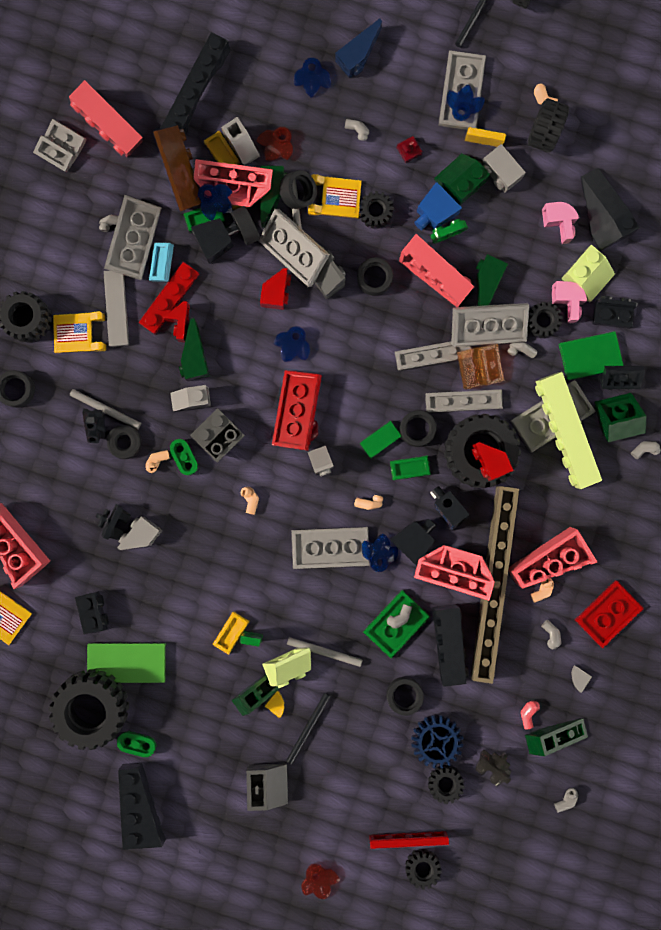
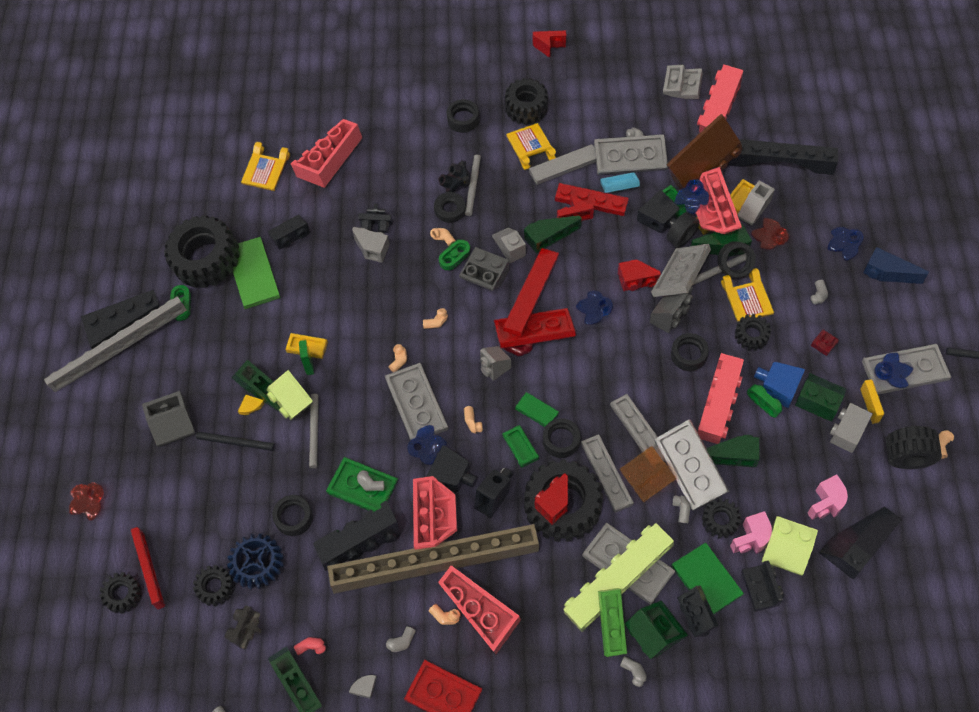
camera: 75 degrees right, 25 degrees down
none -> light grey plate [44,296,187,392]
none -> light nougat arm [389,344,407,372]
none -> red tile [503,248,559,337]
none -> bright green tile [598,588,627,657]

